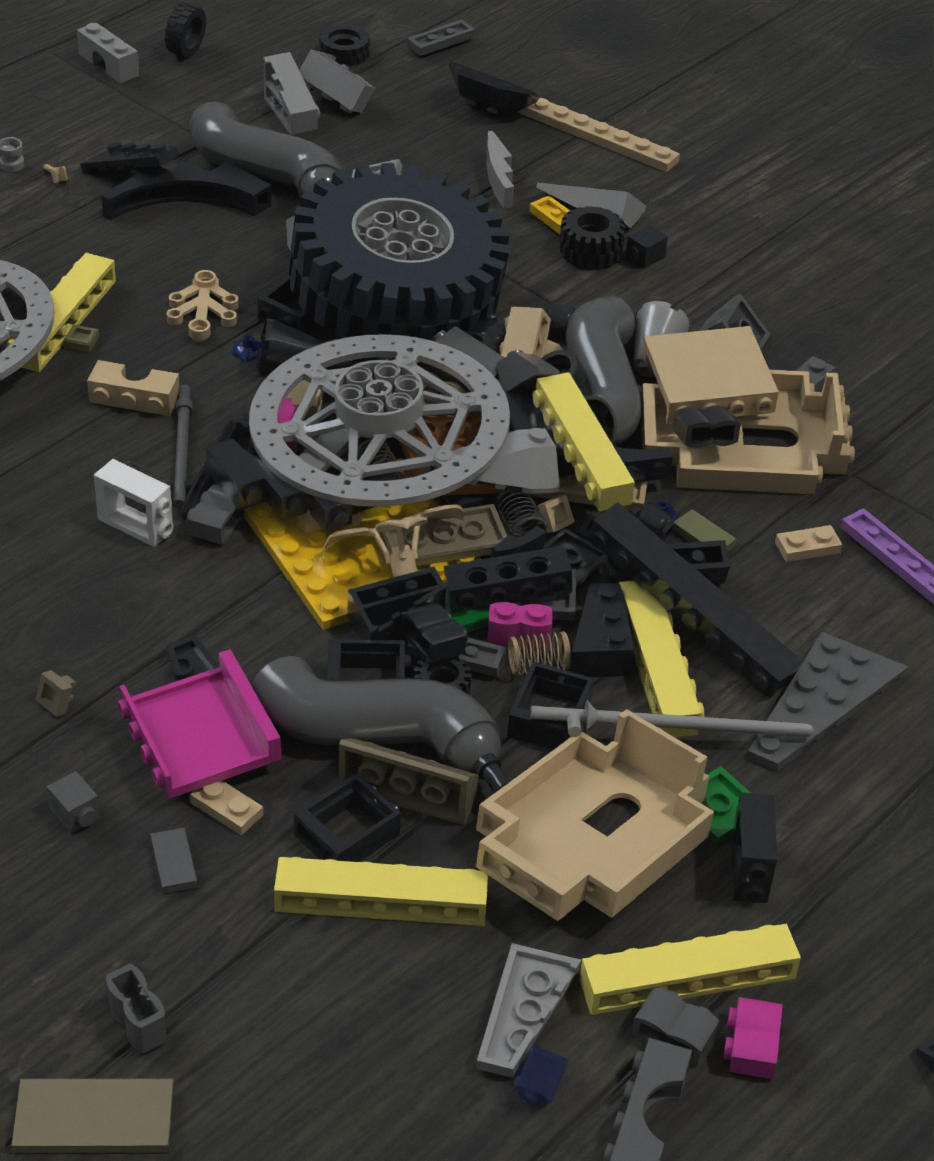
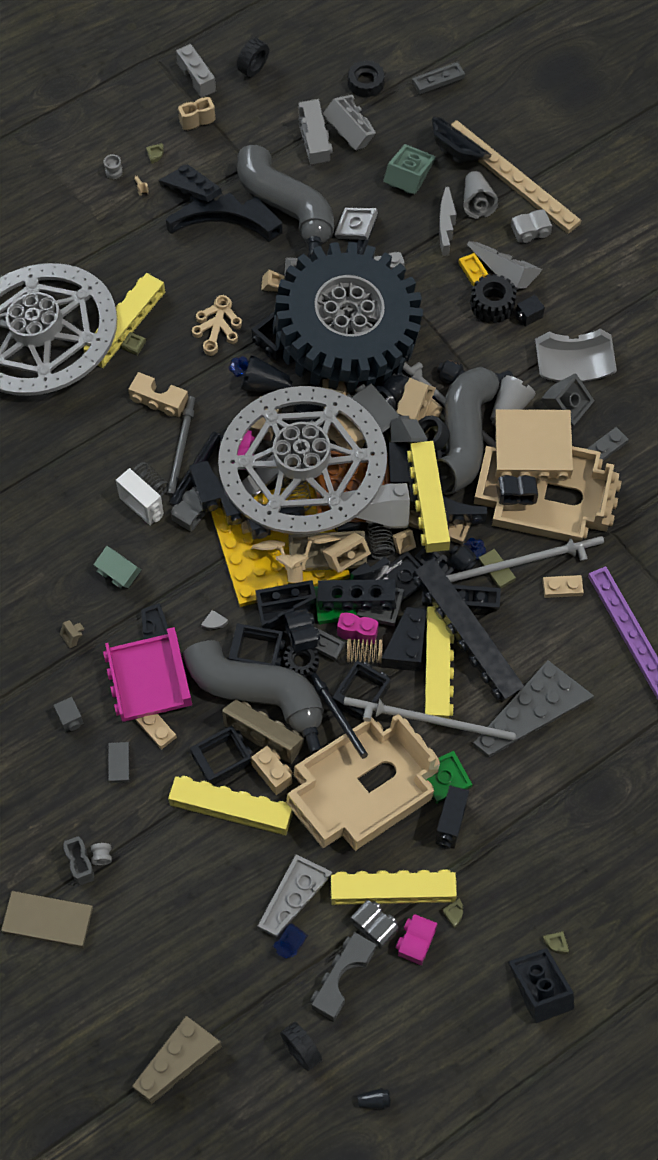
camera: 15 degrees right, 20 degrees up
none -> light grey wheel [91,843,112,865]
none -> sand green brick [93,546,141,588]
none -> olive tile [146,143,164,164]
none -> tan brick [178,97,215,130]
none -> light grey tile [201,610,228,630]
none -> tan brick [251,746,293,795]
none -> tan slope [261,270,284,291]
none -> black bar [310,673,368,759]
none -> tan brick [322,532,371,573]
none -> sand green slope [383,144,436,194]
none -> olive tile [442,899,463,928]
none -> light grey piece [447,536,604,582]
none -> light grey cone [464,171,498,218]
none -> light grey brick [511,210,552,243]
none -> light grey panel [535,329,617,382]

